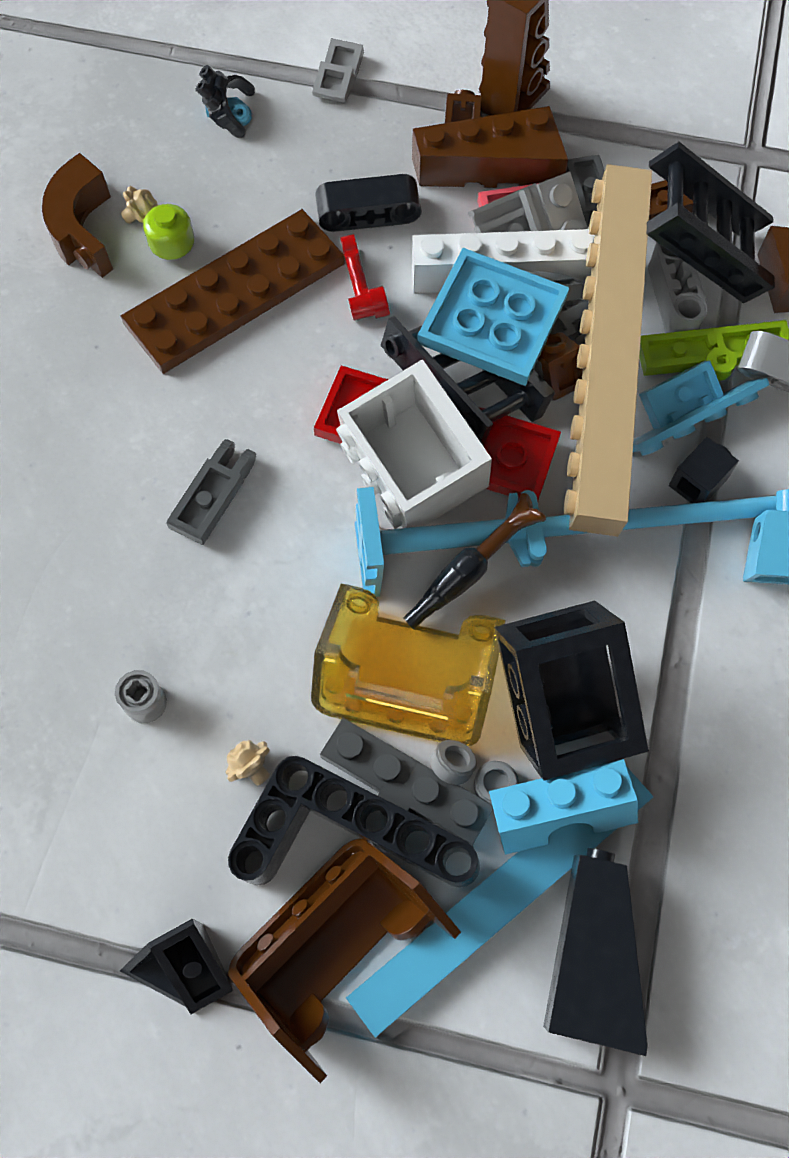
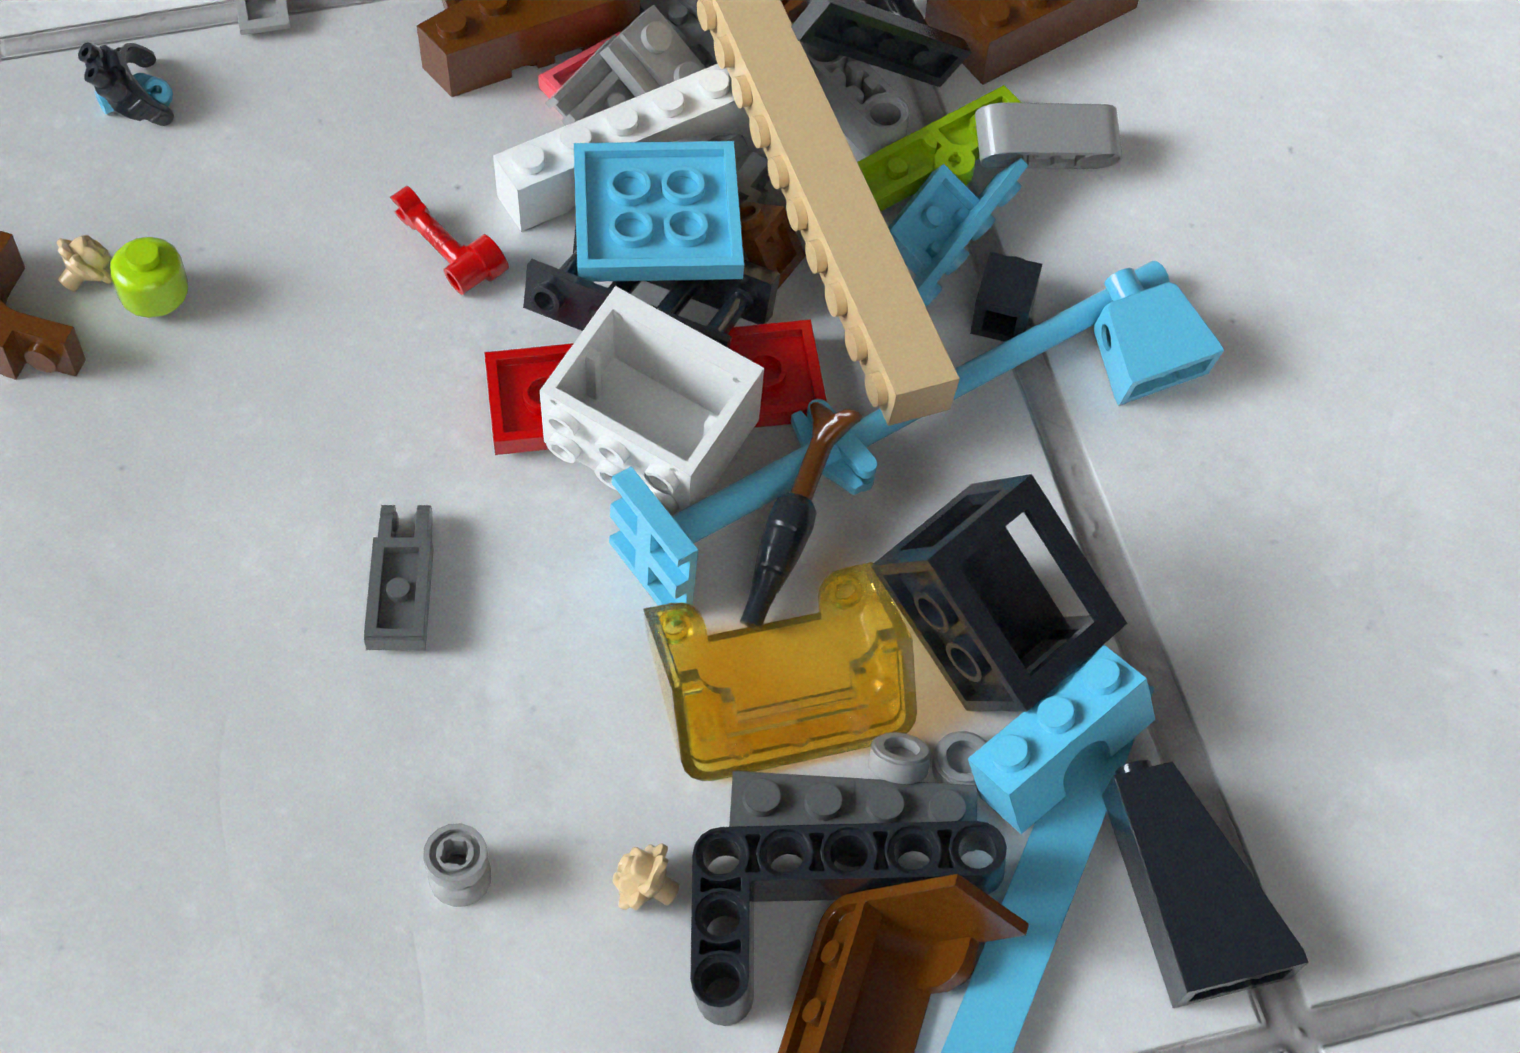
camera: 30 degrees left, 10 degrees down
reddish brown plate [120,209,345,374] -> none
black beam [315,174,422,232] -> none

